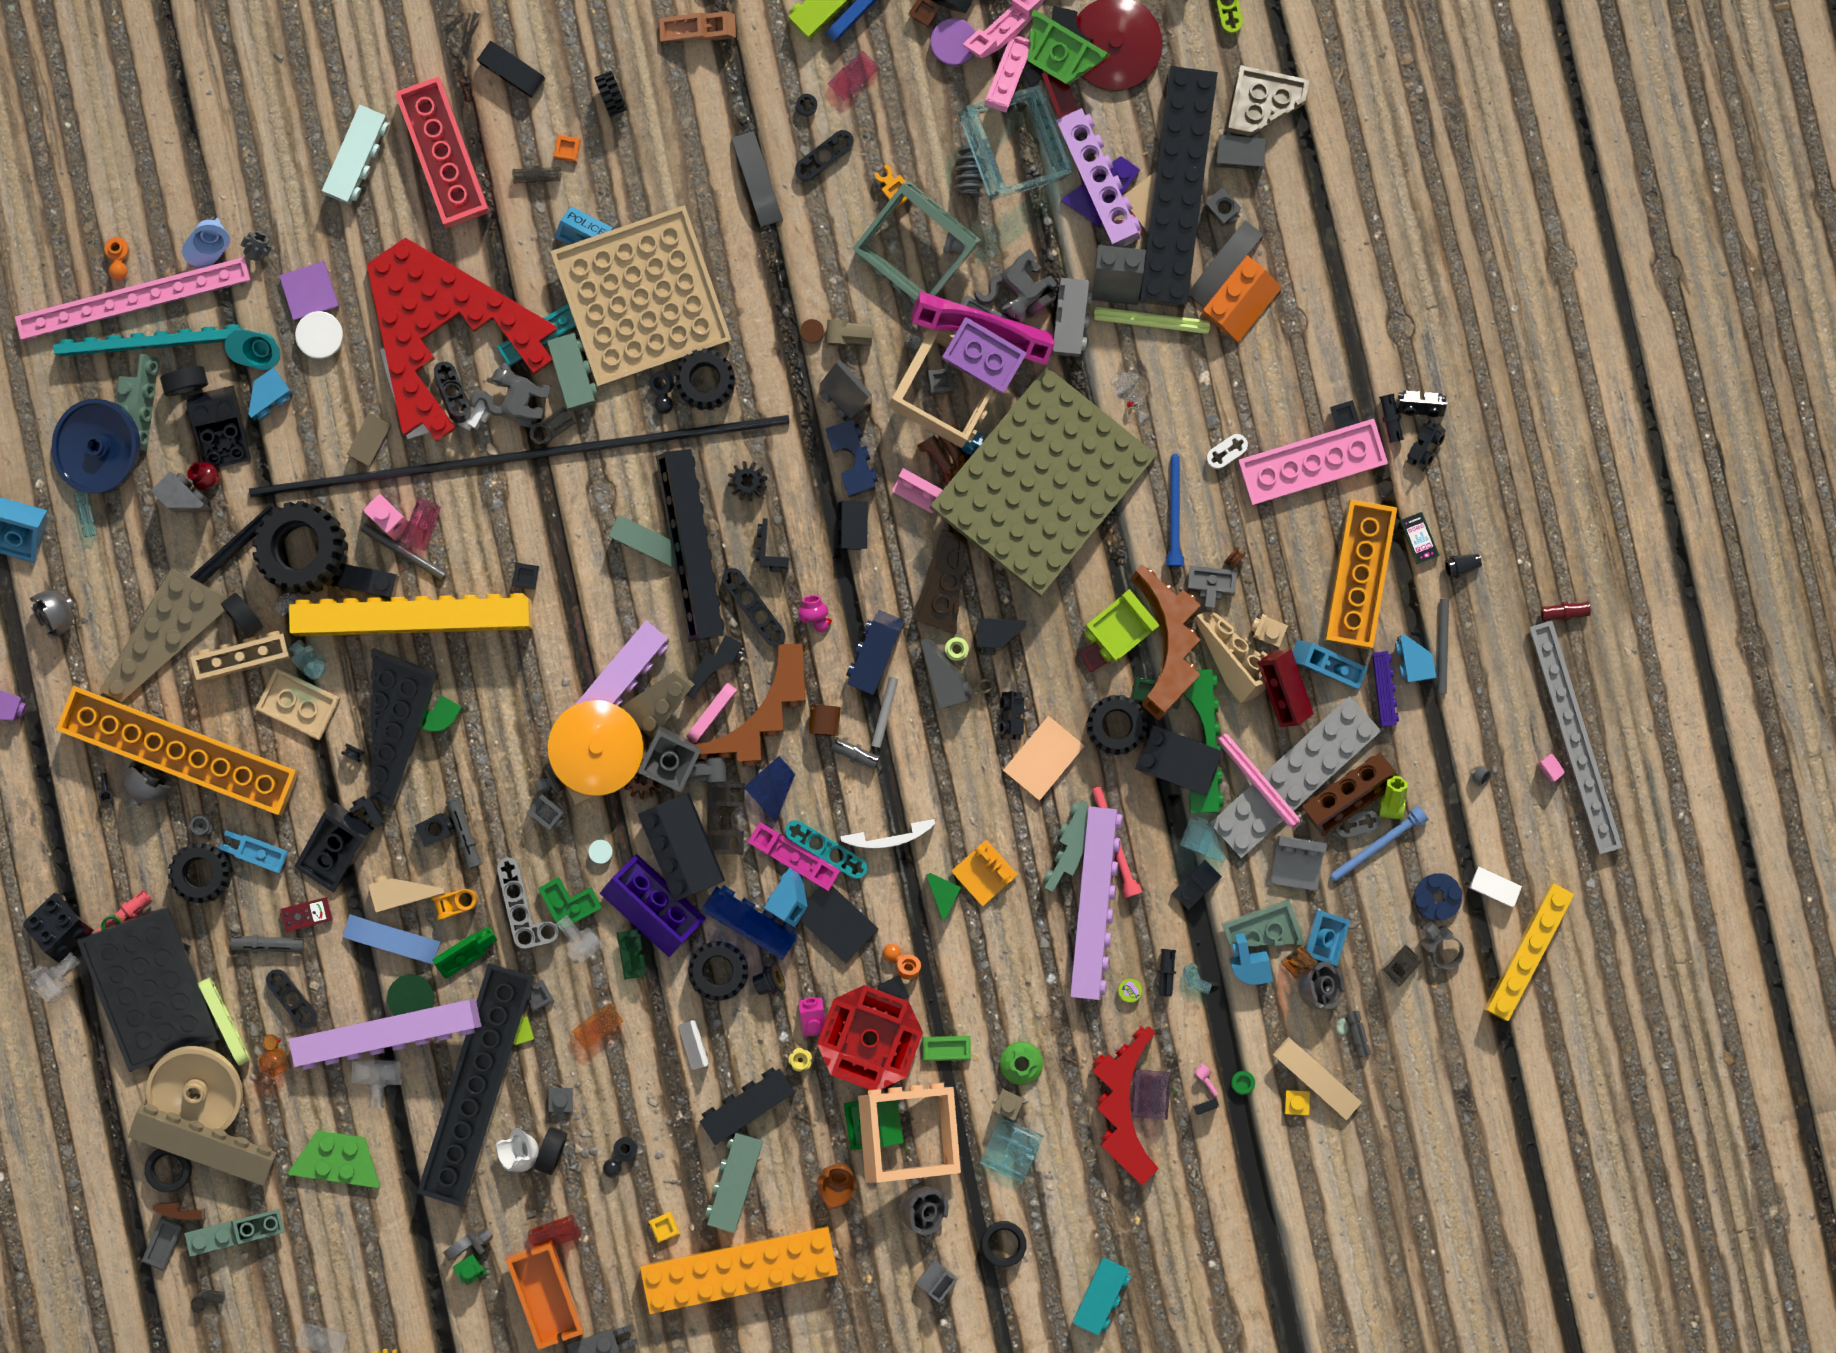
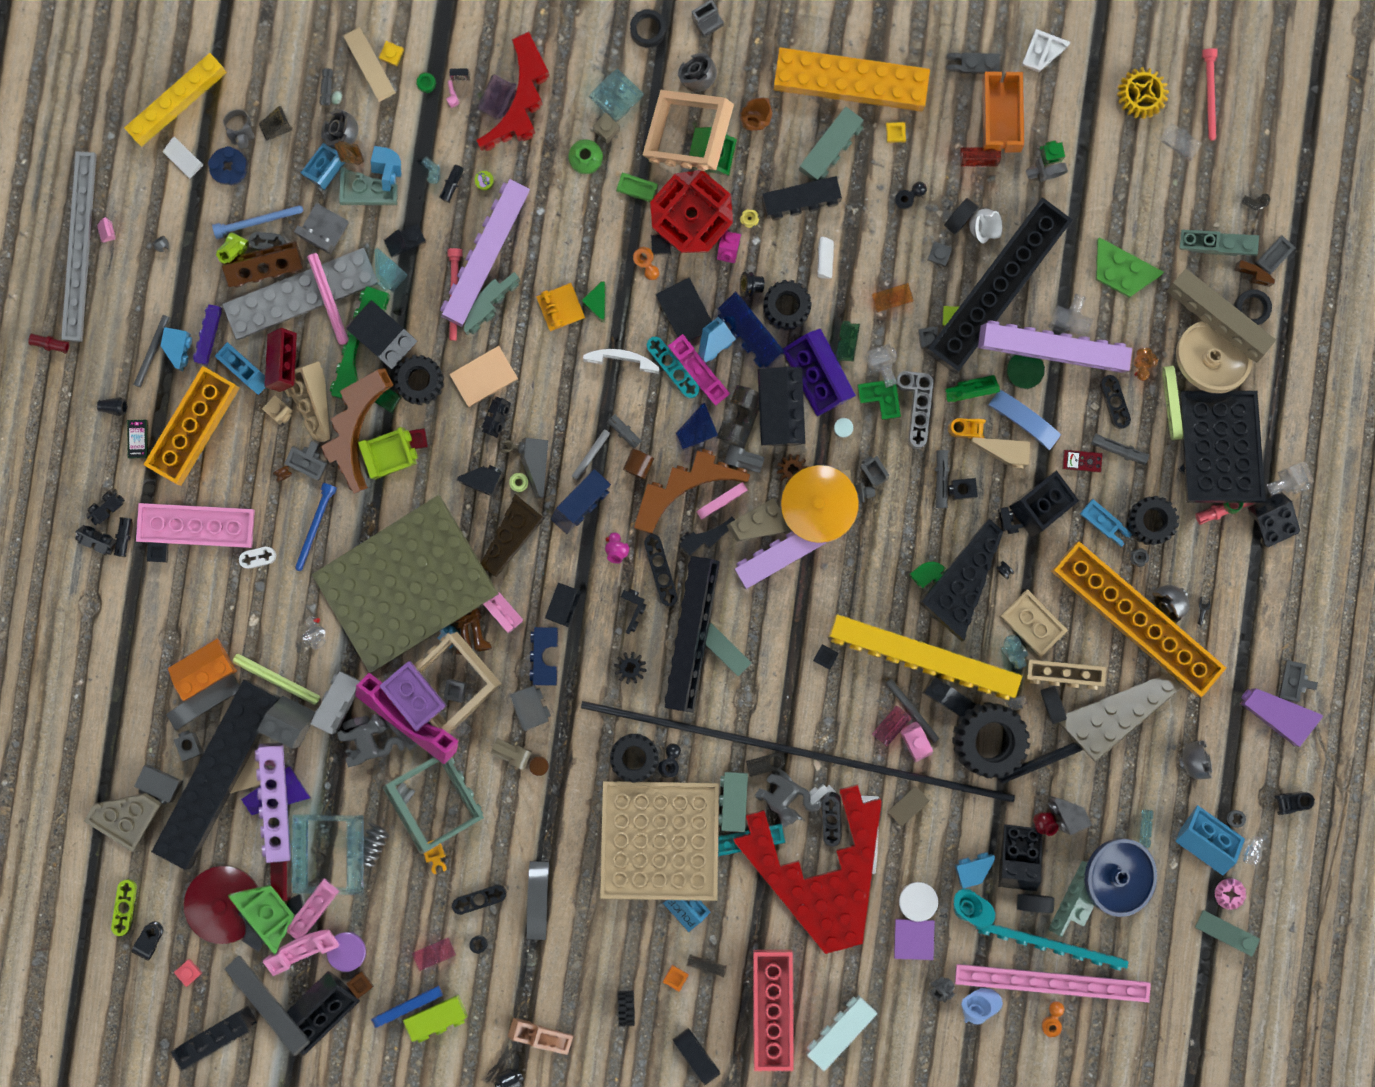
camera: 155 degrees left, 0 degrees up
dark grey slope [638,726,701,793] -> none

